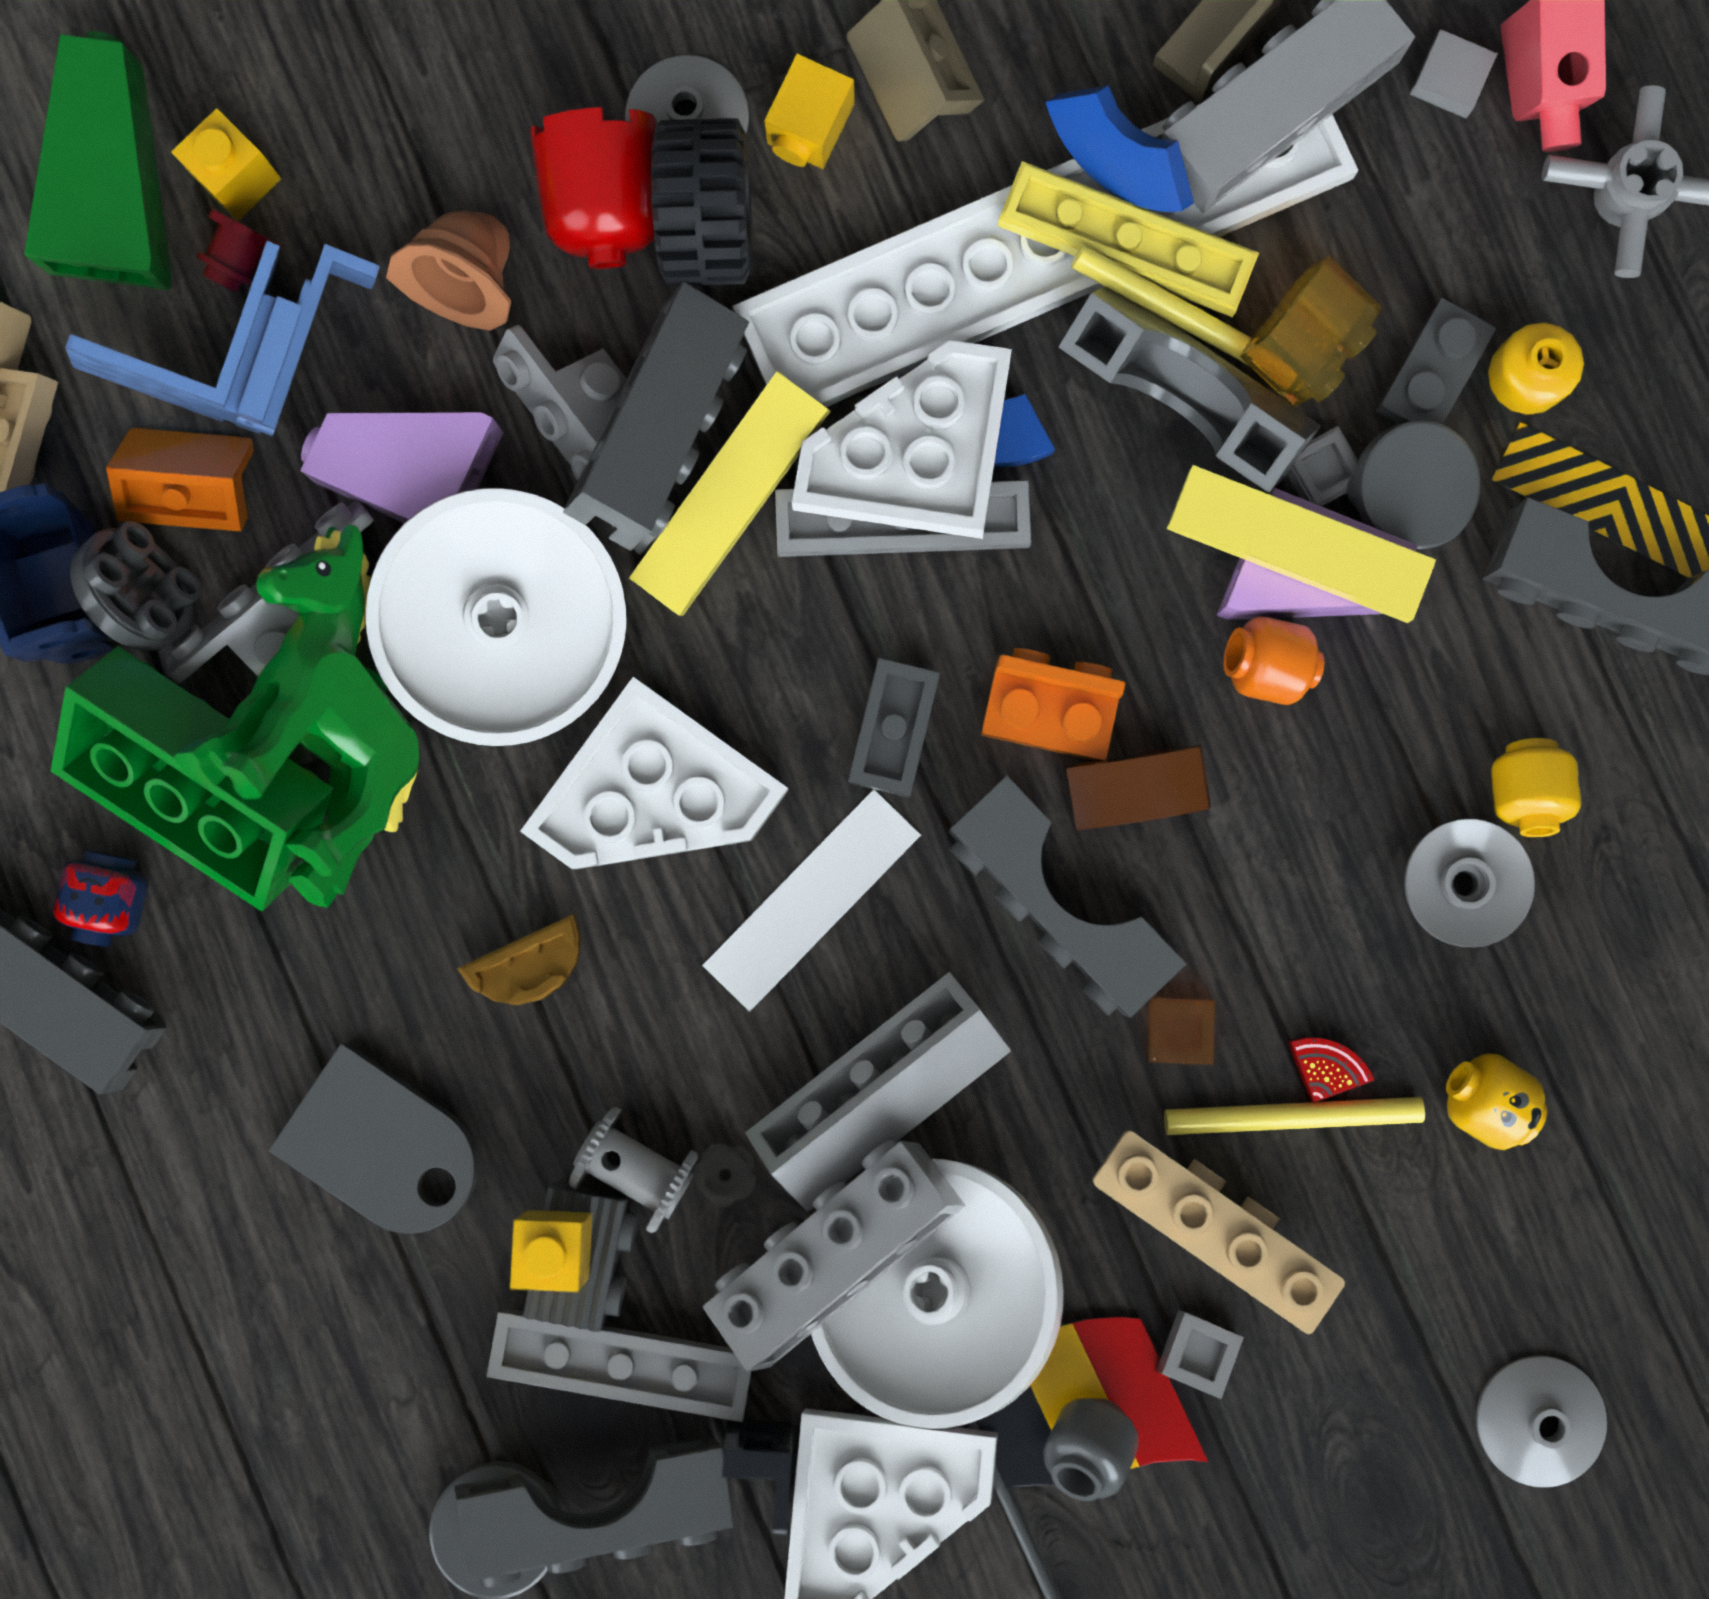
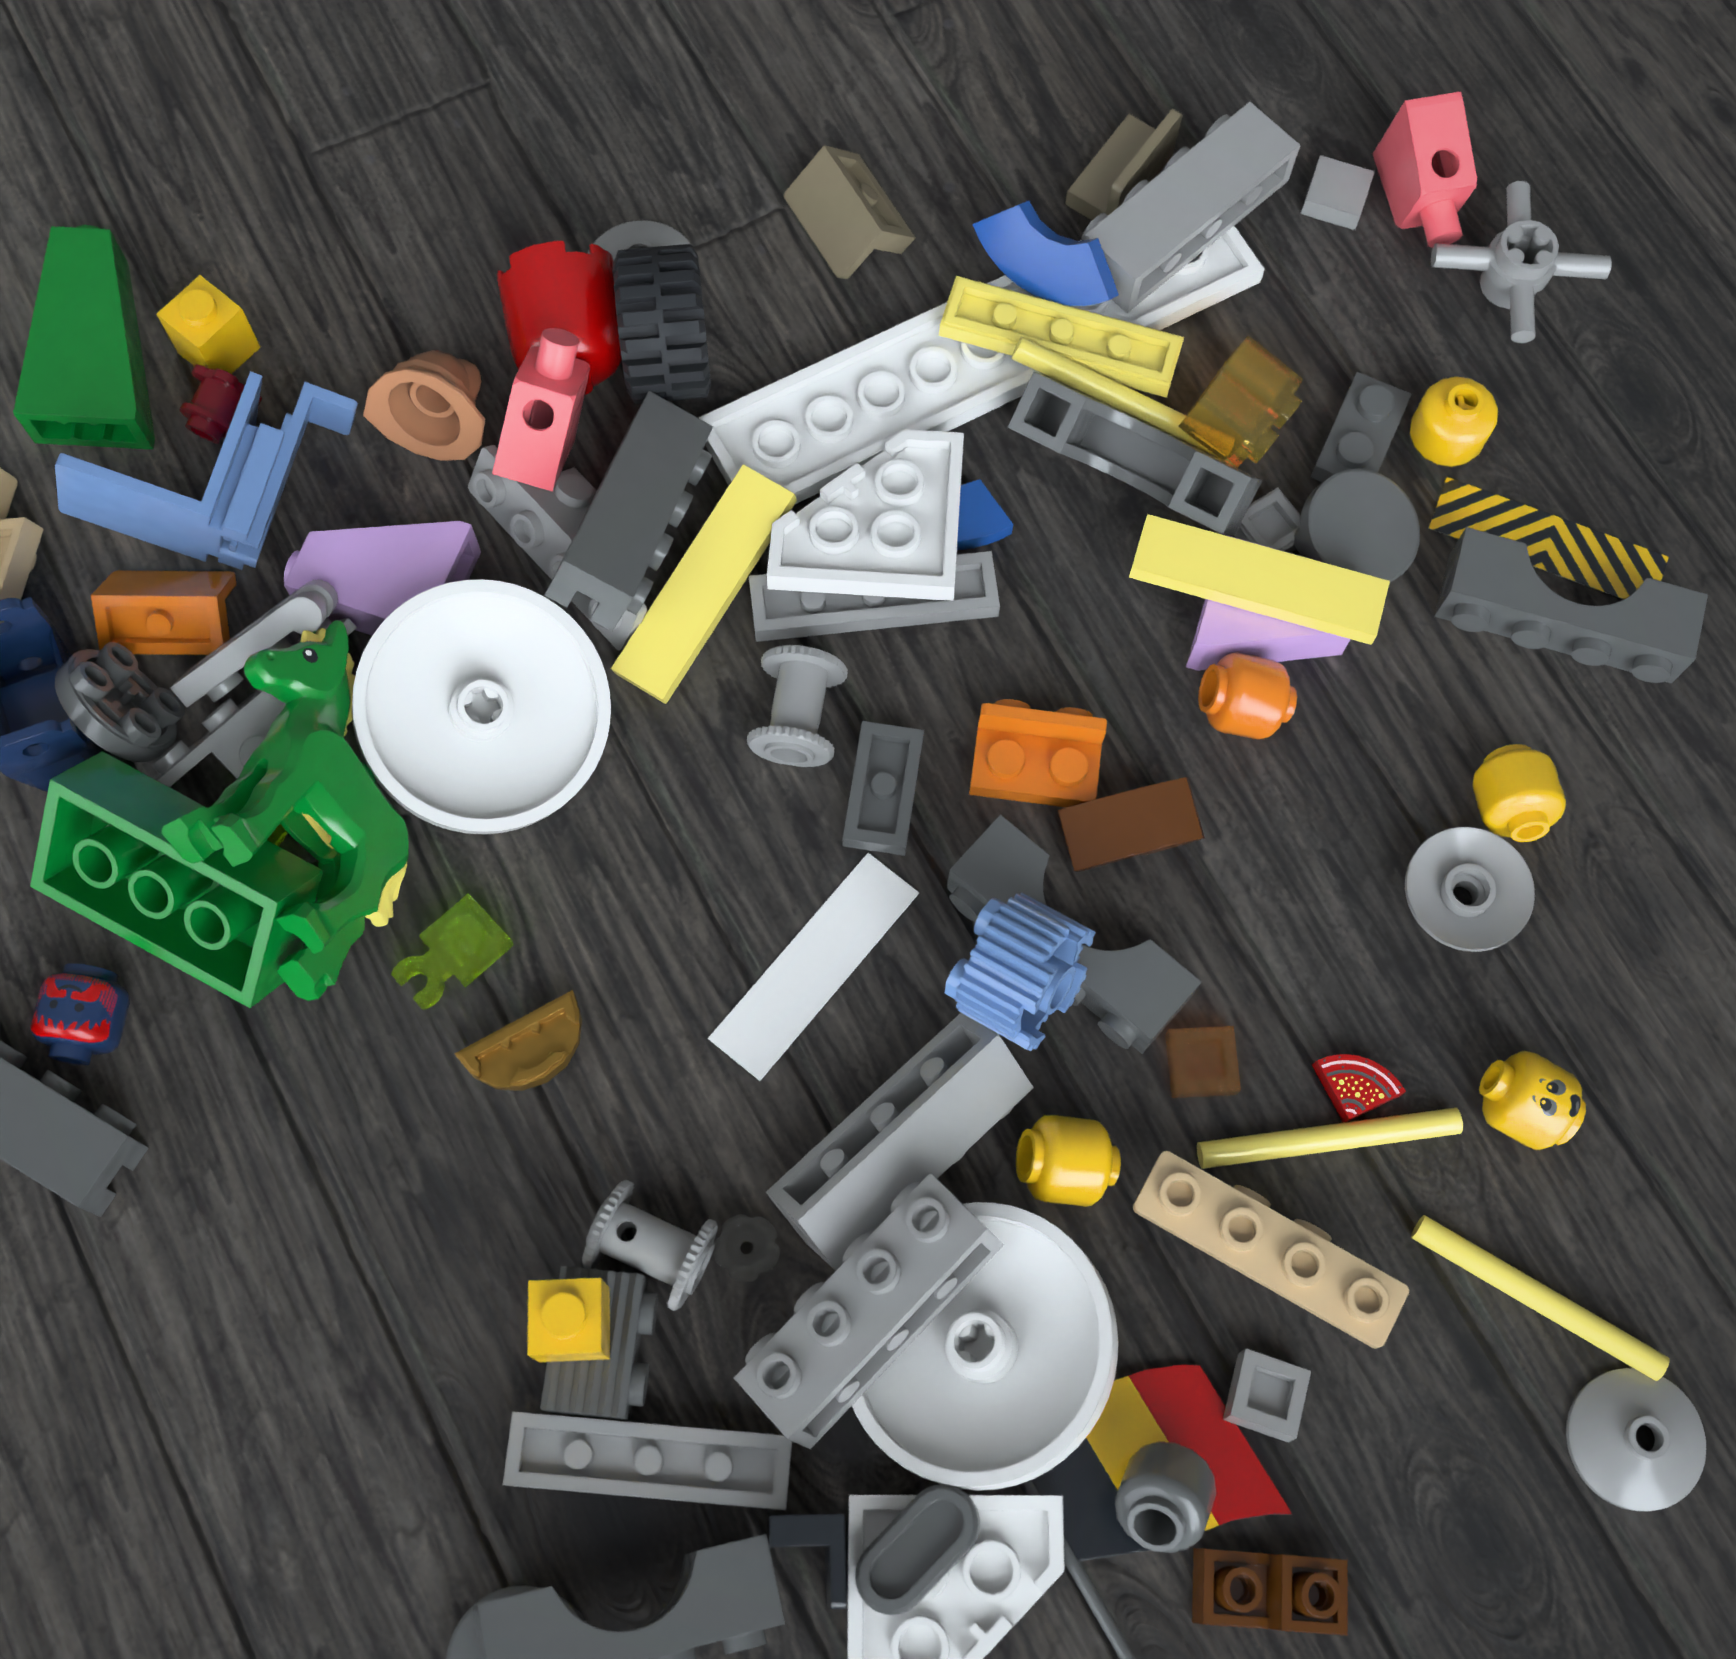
camera: 15 degrees left, 15 degrees down
dark grey tile [268,1043,479,1234] -> none
white plate [520,677,789,869] -> none
yellow brick [764,54,855,169] -> none
none -> light grey plate [170,580,338,707]
none -> clear neon green plate [391,893,514,1010]
none -> coral torso [492,328,590,492]
none -> light grey hose [747,645,848,767]
none -> dark grey tile [855,1485,980,1615]
none -> medium blue brick [945,893,1095,1051]
none -> yellow head [1016,1115,1121,1206]
none -> reddish brown slope [1192,1548,1348,1636]
none -> light yellow bar [1411,1215,1670,1381]

